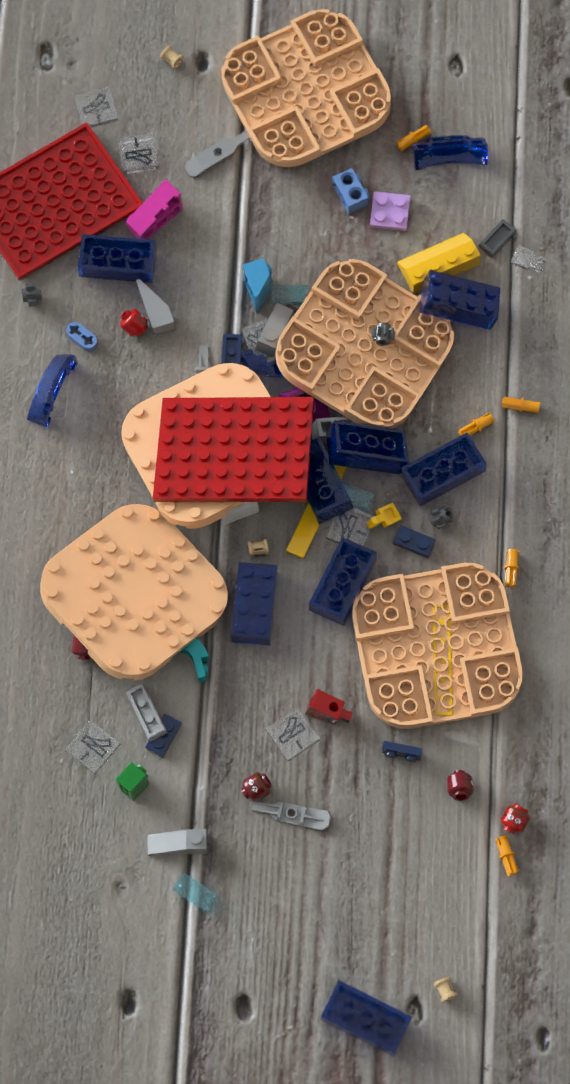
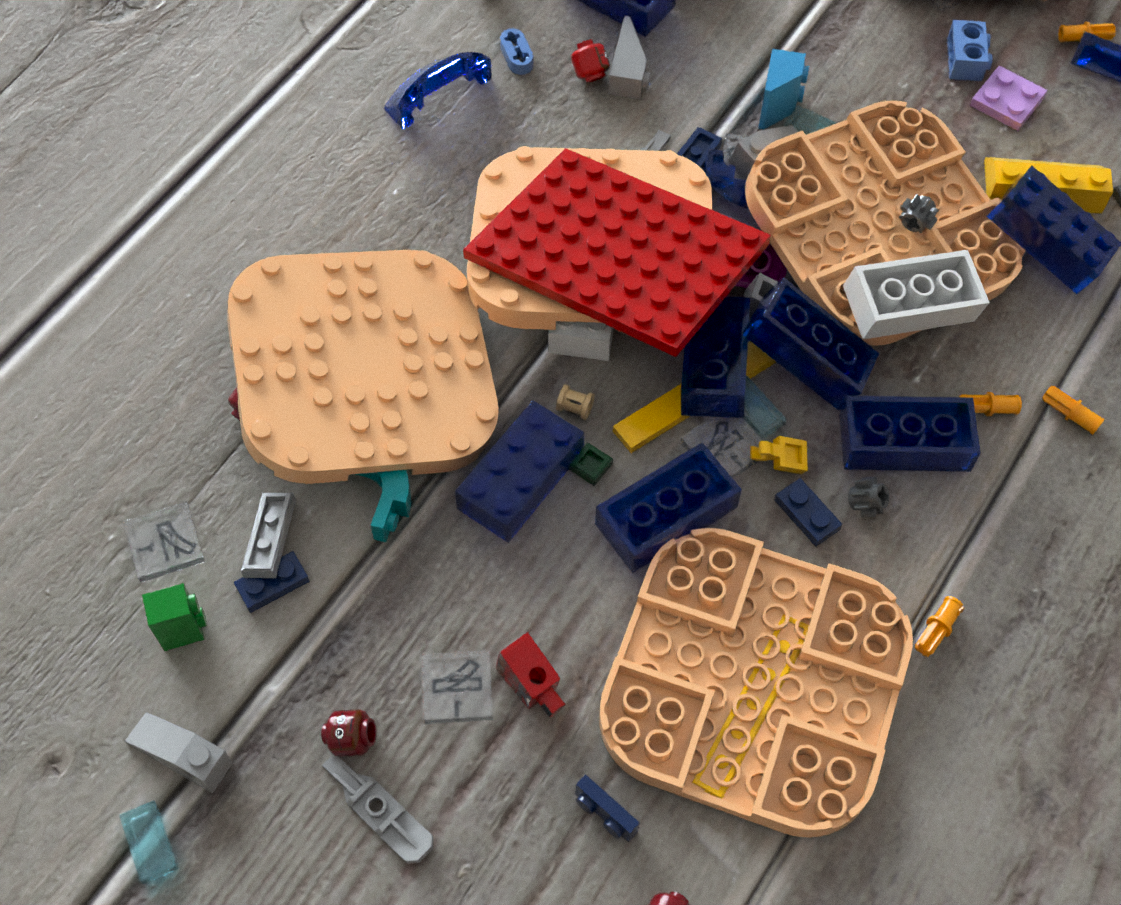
camera: 25 degrees right, 10 degrees down
none -> dark green tile [569,442,613,486]
none -> white brick [843,250,990,339]

